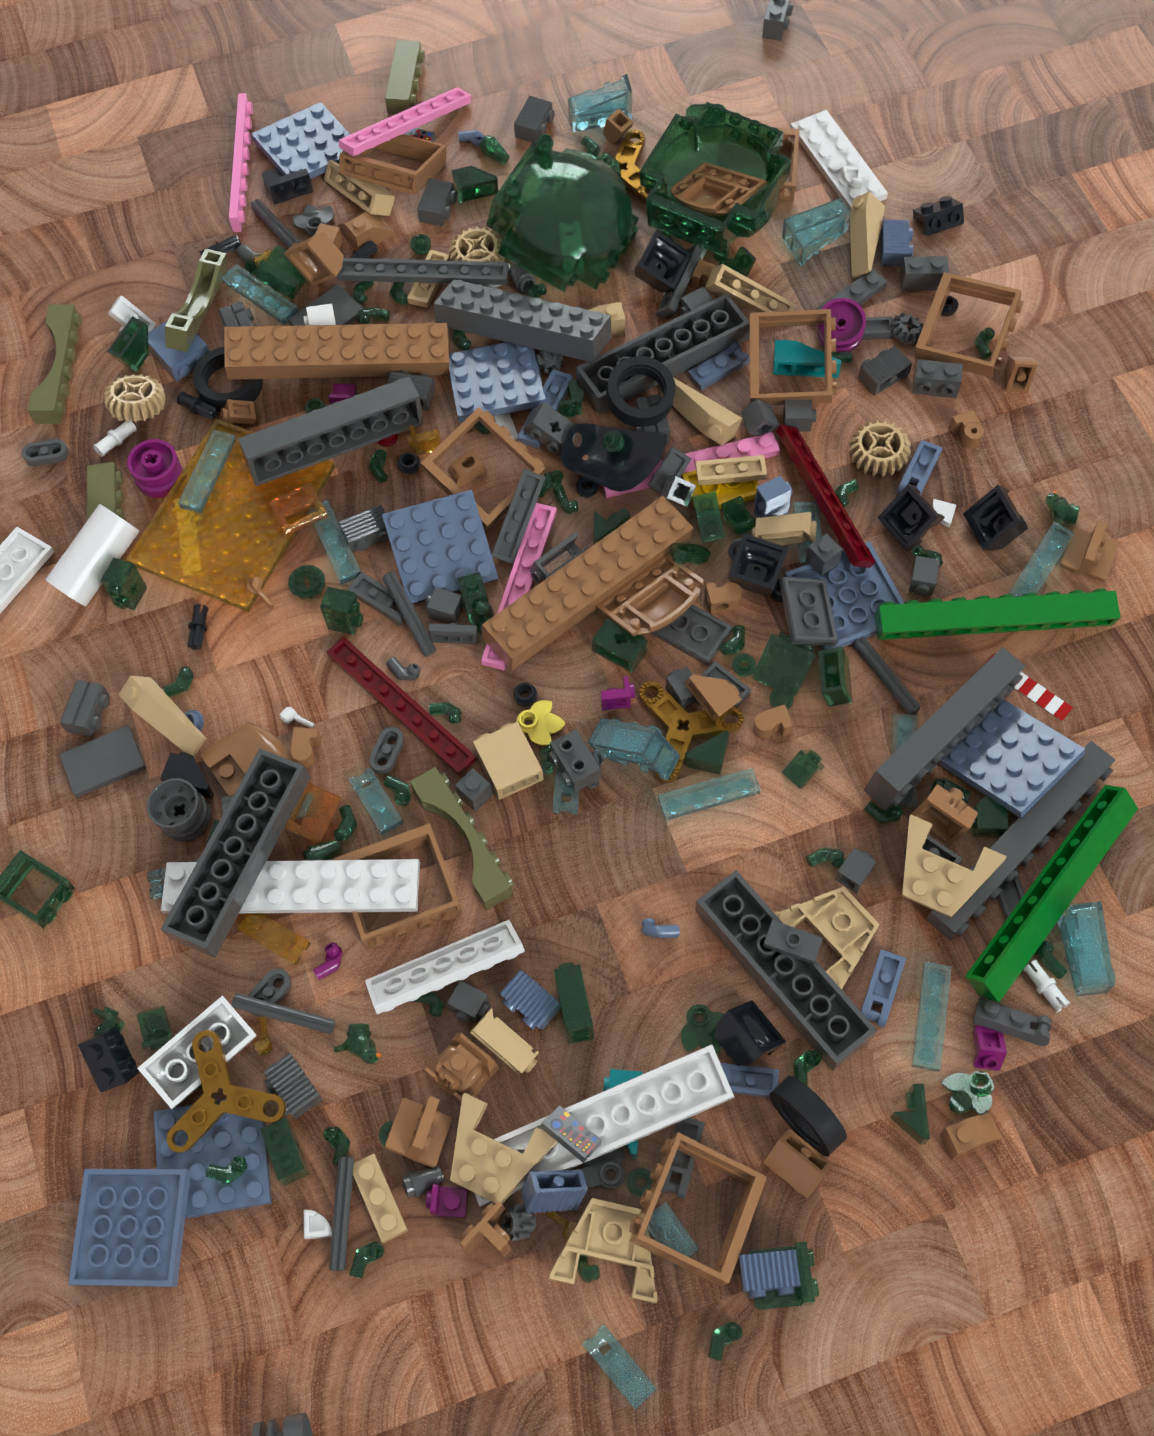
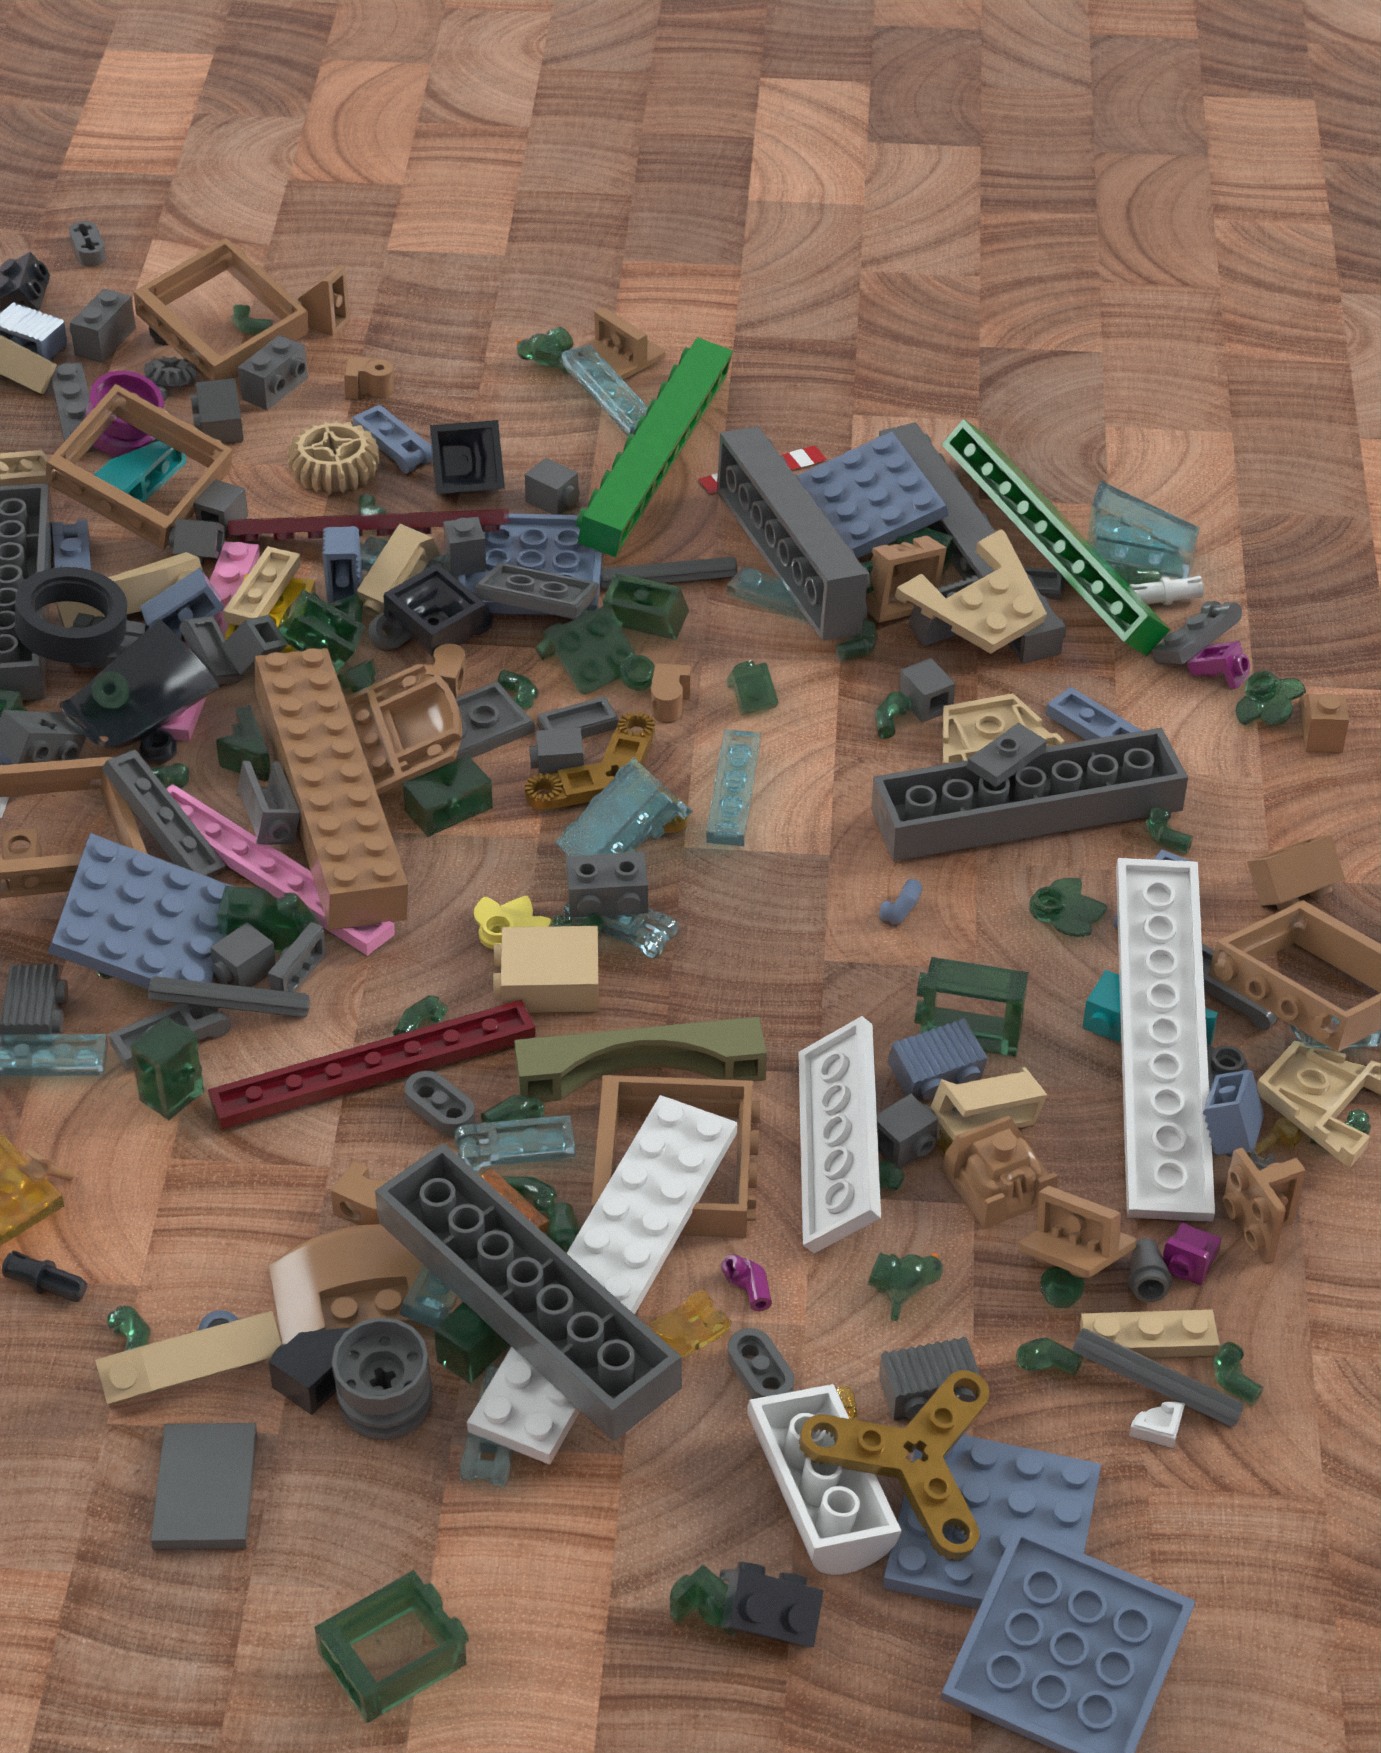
camera: 70 degrees left, 20 degrees down
dark grey brick [60,680,110,737] -> none
clear green bracket [137,1006,173,1050] -> none
clear green arm [206,1155,248,1183] -> none
dark grey axle [232,993,336,1034] -> none
clear green brick [260,1118,310,1186] -> none
white hand [280,707,314,728] -> none
clear green gear [288,565,325,600] -> none
dark grey arm [386,657,421,681] -> none
tan wing [450,1092,558,1204] -> none
dark grey brick [455,768,493,812] -> none
black plate [513,683,537,706] -> none
tile [541,1105,602,1163] -> none
magenta bracket [601,676,635,711] -> none
clear green plate [627,1168,653,1197] -> none
medium nougat slope [683,675,742,721] -> none
clear green slope [684,730,729,775] -> none
black brick [714,1000,786,1066] -> none
clear green plate [732,654,756,677] -> none
black tyre [769,1076,847,1157] -> none
clear green slope [890,1084,930,1144] -> none
clear green arm [911,545,943,567] -> none
clear light blue plate [912,962,952,1072] -> none
black brick [963,485,1028,551] -> none
none -> dark grey beam [69,221,106,266]
none -> sand blue brick [140,568,224,639]

